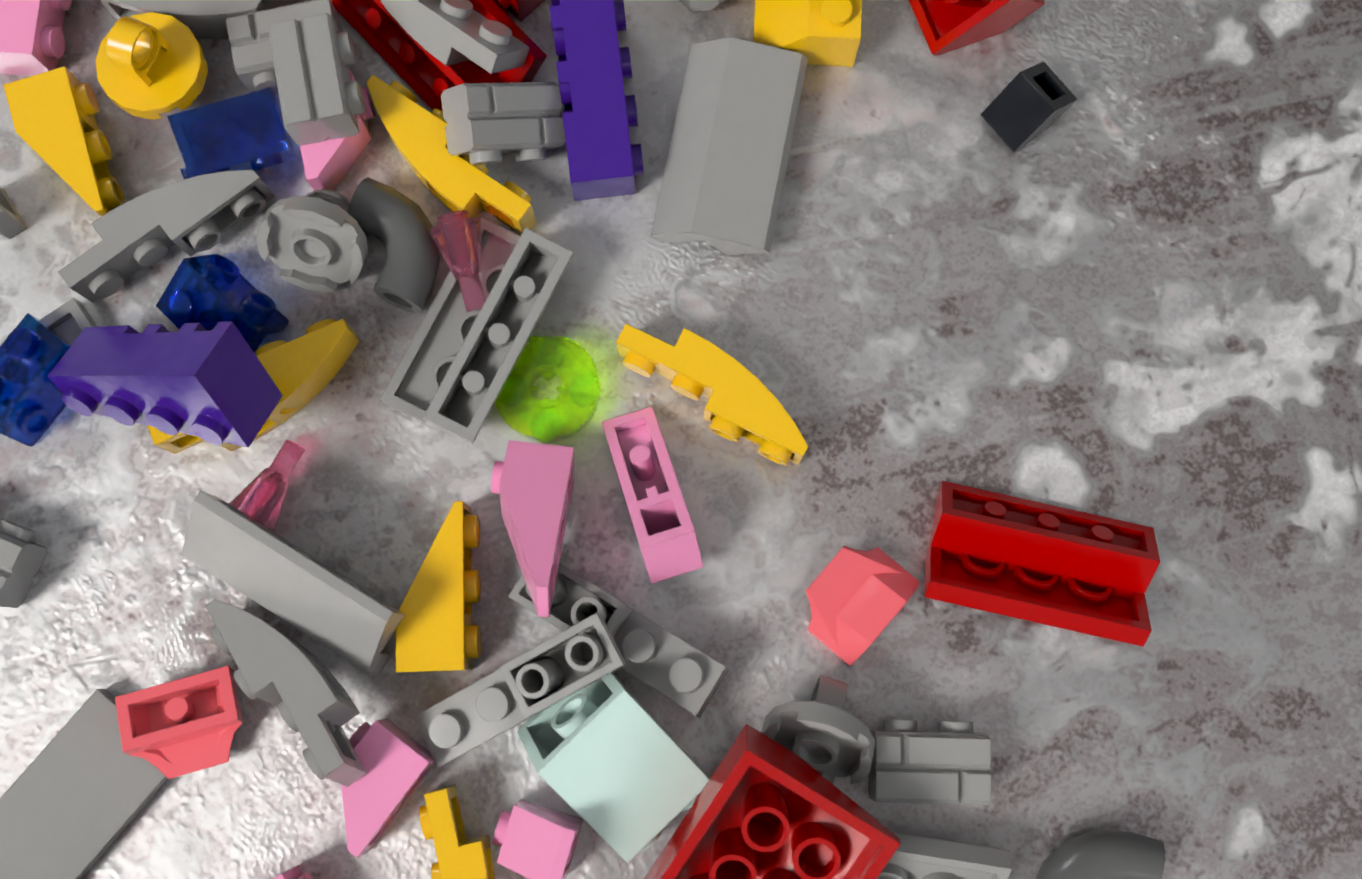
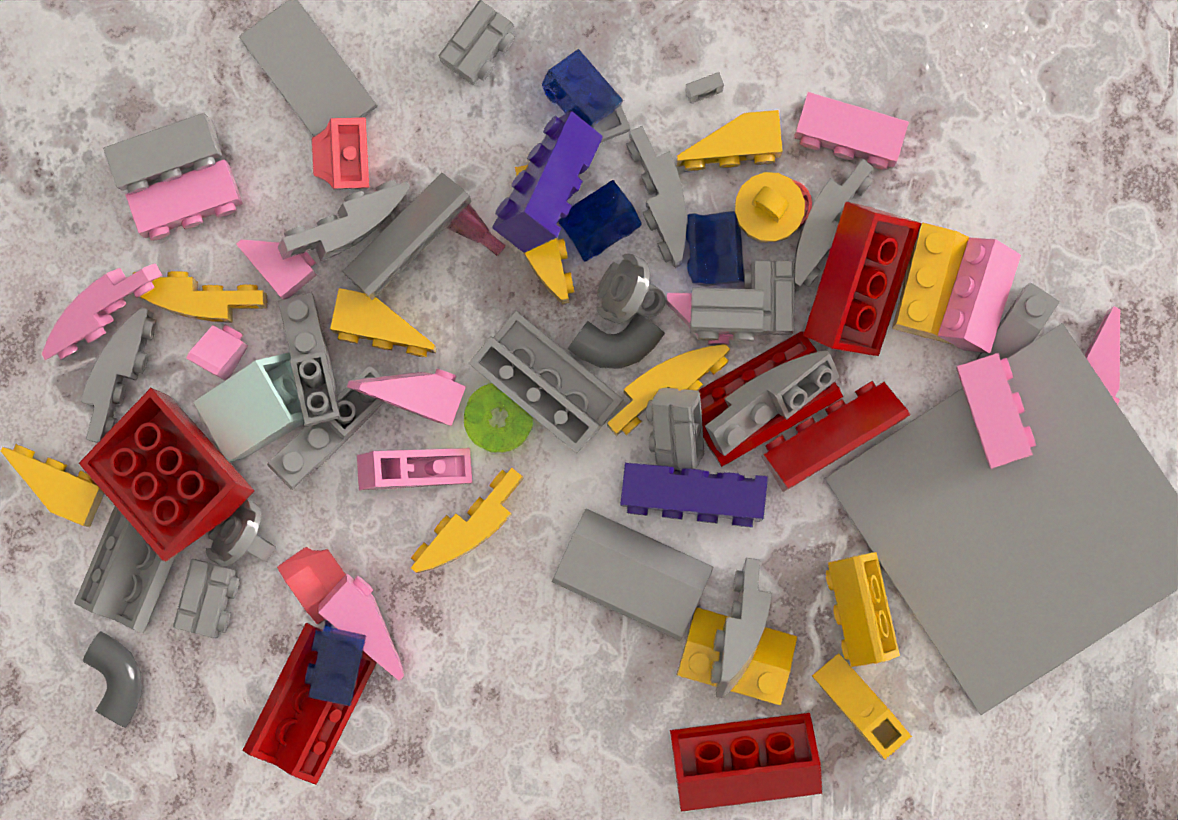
camera: 110 degrees right, 5 degrees up
clear pink cone [429,210,486,312] -> none
black brick [980,61,1078,153] -> none
none -> clear blue bracket [304,621,366,706]
none -> bright pink slope [318,574,404,681]

